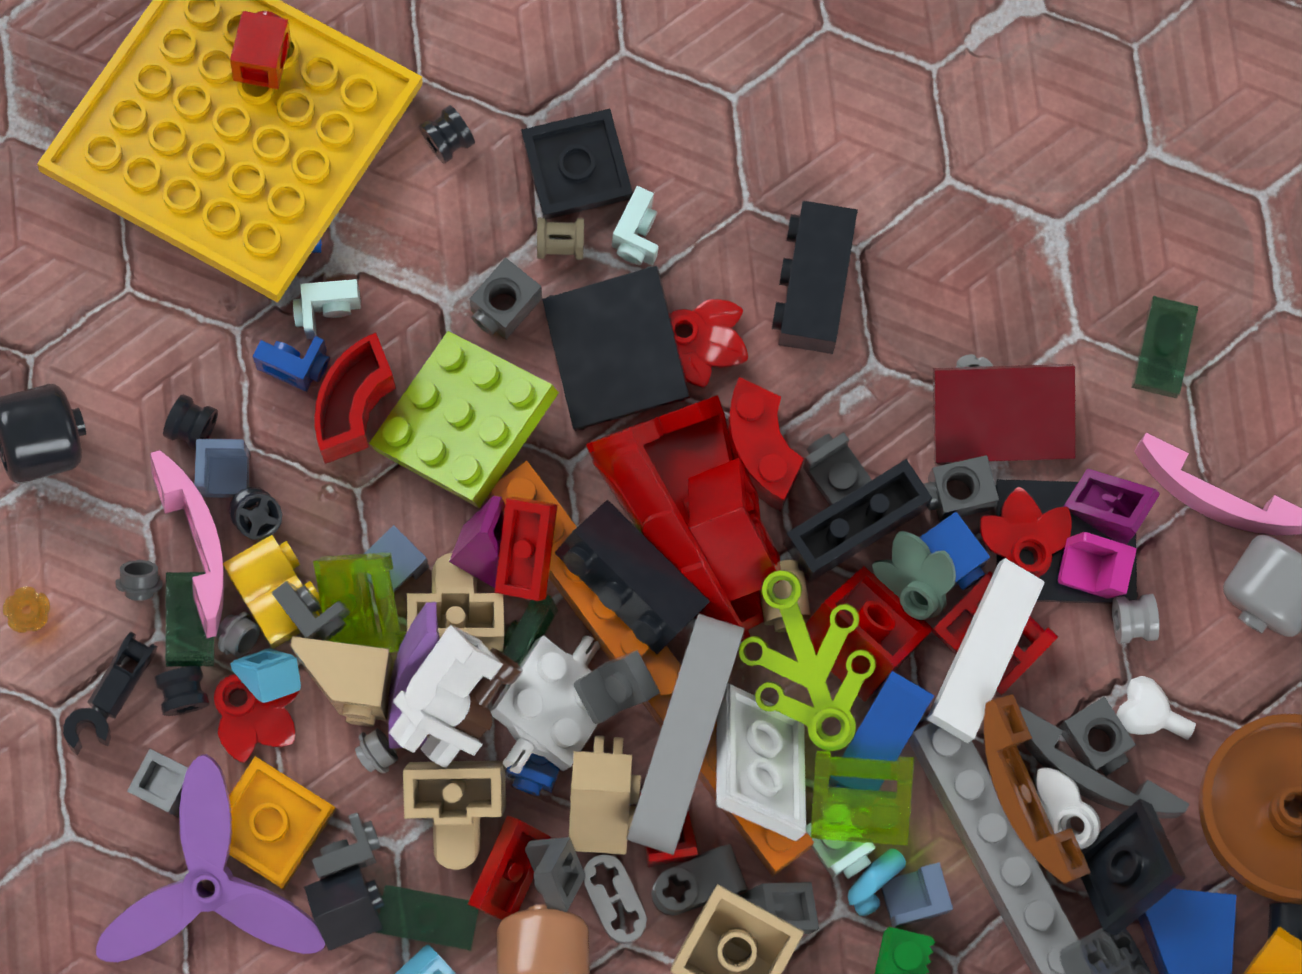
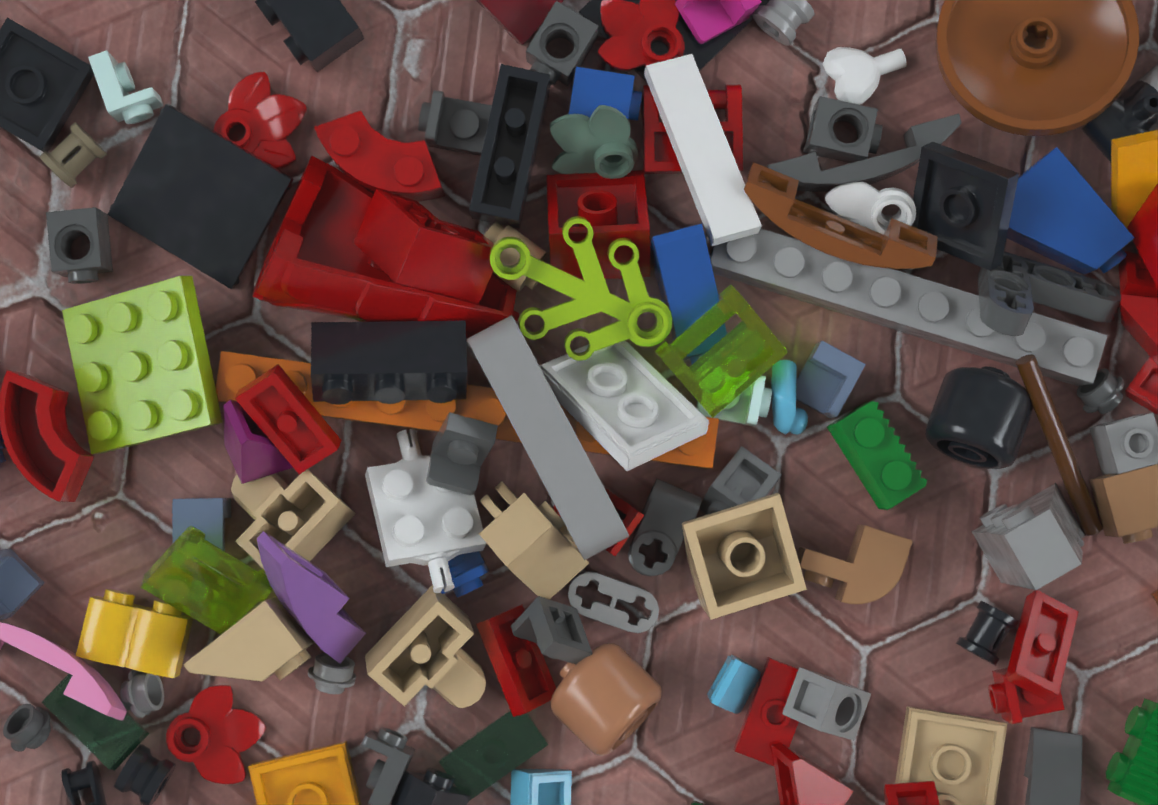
camera: 45 degrees left, 10 degrees up
black wheel [229,487,282,540] -> none
medium azure slope [231,648,301,703] -> none
dark grey bracket [271,581,351,641] -> none
white hips [389,624,523,768] -> none
clear green plate [501,594,558,687] -> none

